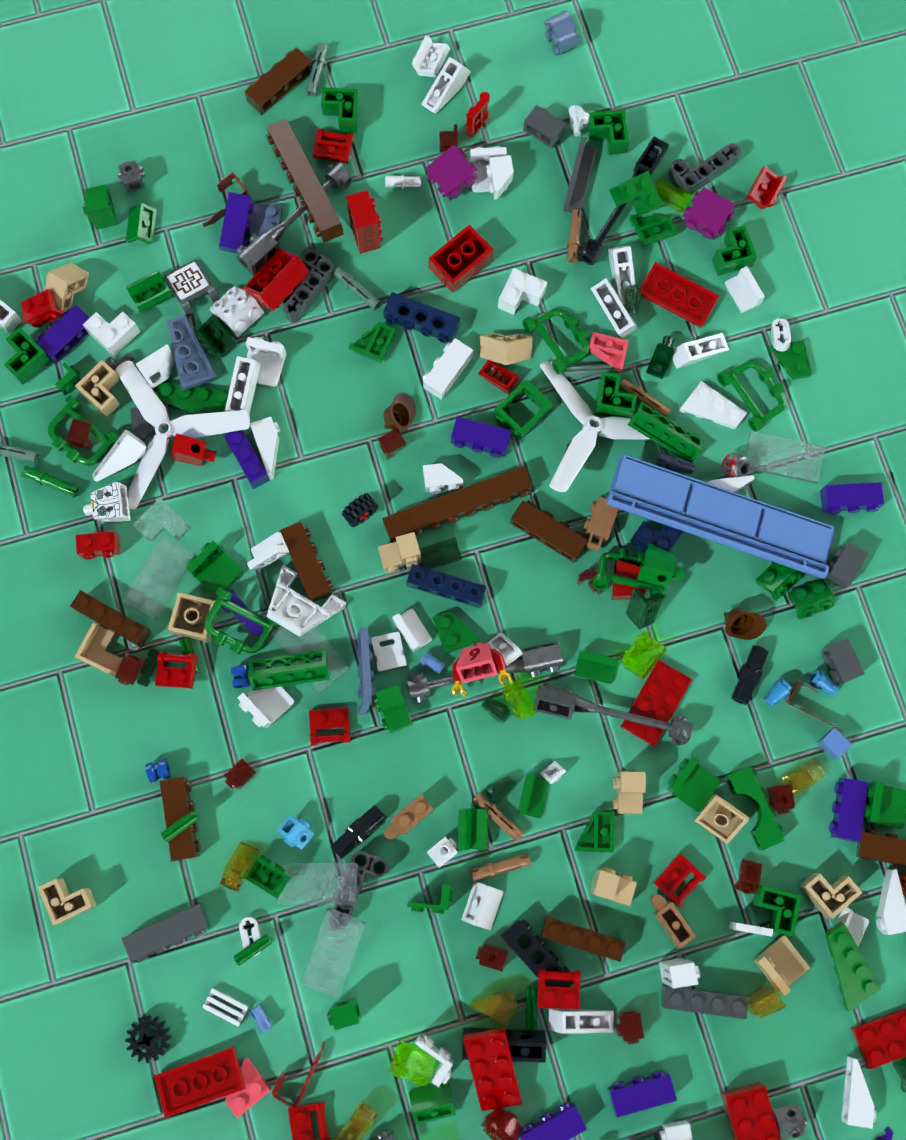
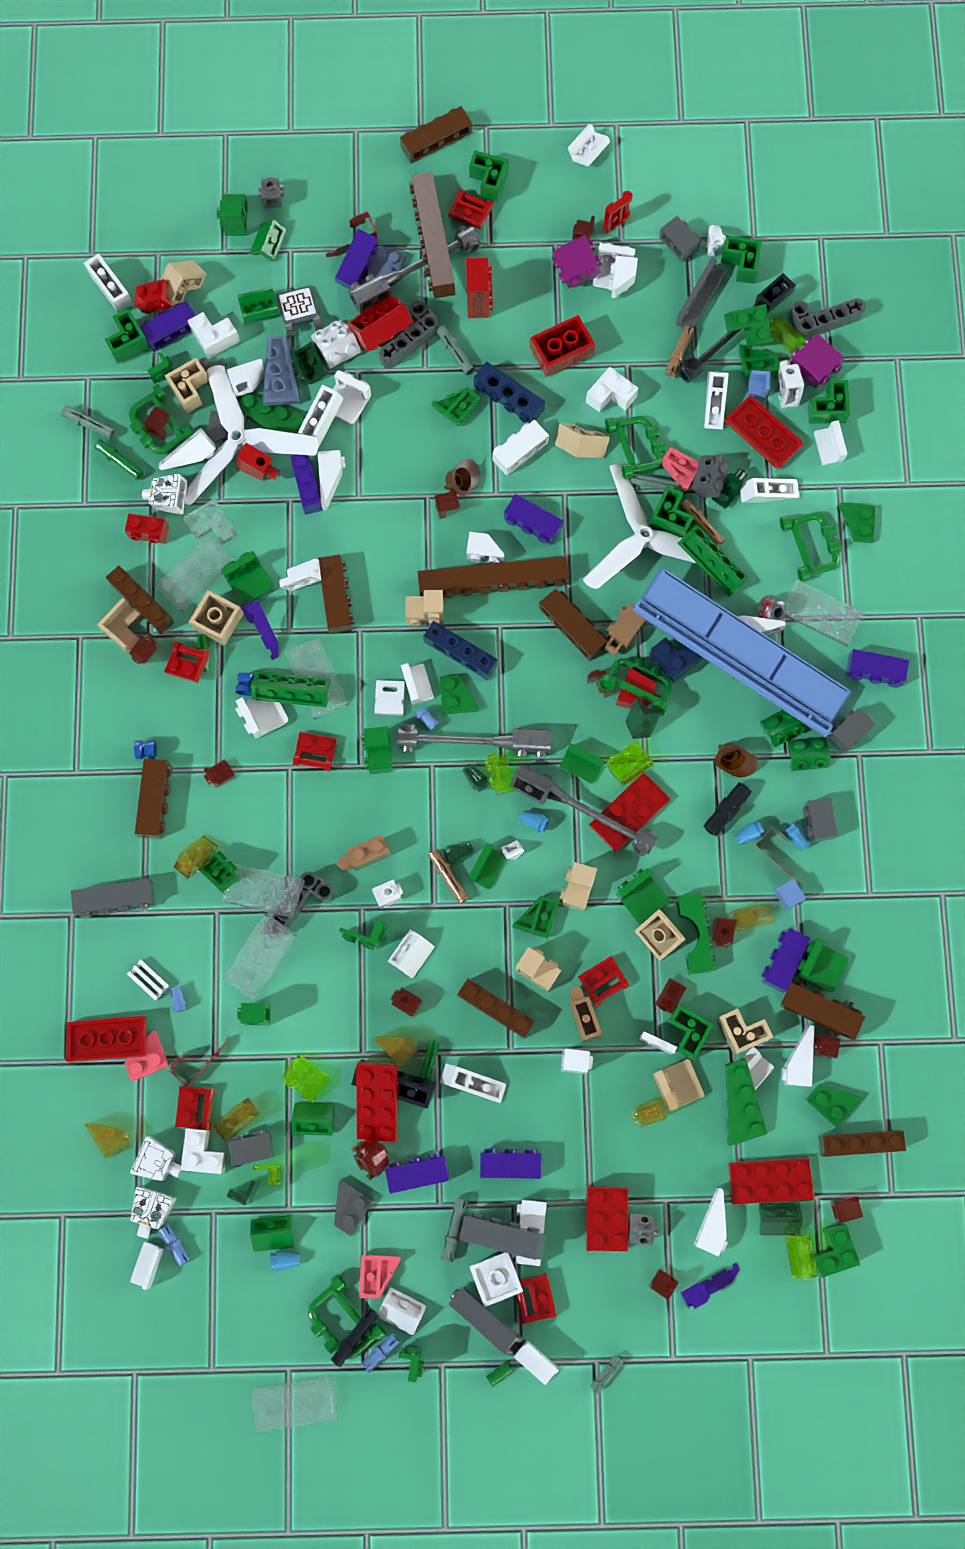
camera: 20 degrees right, 0 degrees up
tan brick [38,878,97,926] -> none
black gear [125,1015,172,1063] -> none
clear green axle [137,649,159,687] -> none
green axle [161,811,199,842] -> none
green bar [205,586,280,654] -> none
green axle [234,934,272,965] -> none
white beam [239,917,261,957] -> none
white wing [267,565,346,637] -> none
medium azure brick [277,815,314,850] -> none
sand green pin [305,43,329,97] -> none
black piece [330,804,386,859] -> none
black wheel [342,493,378,527] -> none
sand blue wing [357,627,375,715] -> none
white axle [385,174,421,189] -> none
white bracket [415,1035,453,1087] -> none
clear green panel [420,537,462,569] -> none
white slope [421,57,471,114] -> none
coral torso [452,642,512,697] -> none
green panel [458,808,488,851] -> none
medium nougat pin [470,853,531,882] -> none
red slope [478,360,520,395] -> none
white slope [487,632,523,666] -> none
green window [494,379,553,440] -> none
black brick [500,918,573,987] -> none
red plate [537,969,581,1010] -> none
sand blue brick [544,11,580,55] -> none
white brick [591,278,638,338] -> none
clear red brick [615,1010,644,1044] -> none
clear green cone [624,285,642,314] -> none
green torso [637,543,686,587] -> none
sand blue axle [657,452,695,474] -> none
dark grey brick [660,985,748,1019] -> none
white wing [679,381,747,429] -> none
red bracket [746,166,787,210] -> none
white beam [771,318,791,351] -> none
none -> dark azure cone [520,810,550,833]
none -> dark grey brick [692,455,729,497]
none -> medium blue panel [748,370,770,398]
none -> white torso [776,360,804,408]

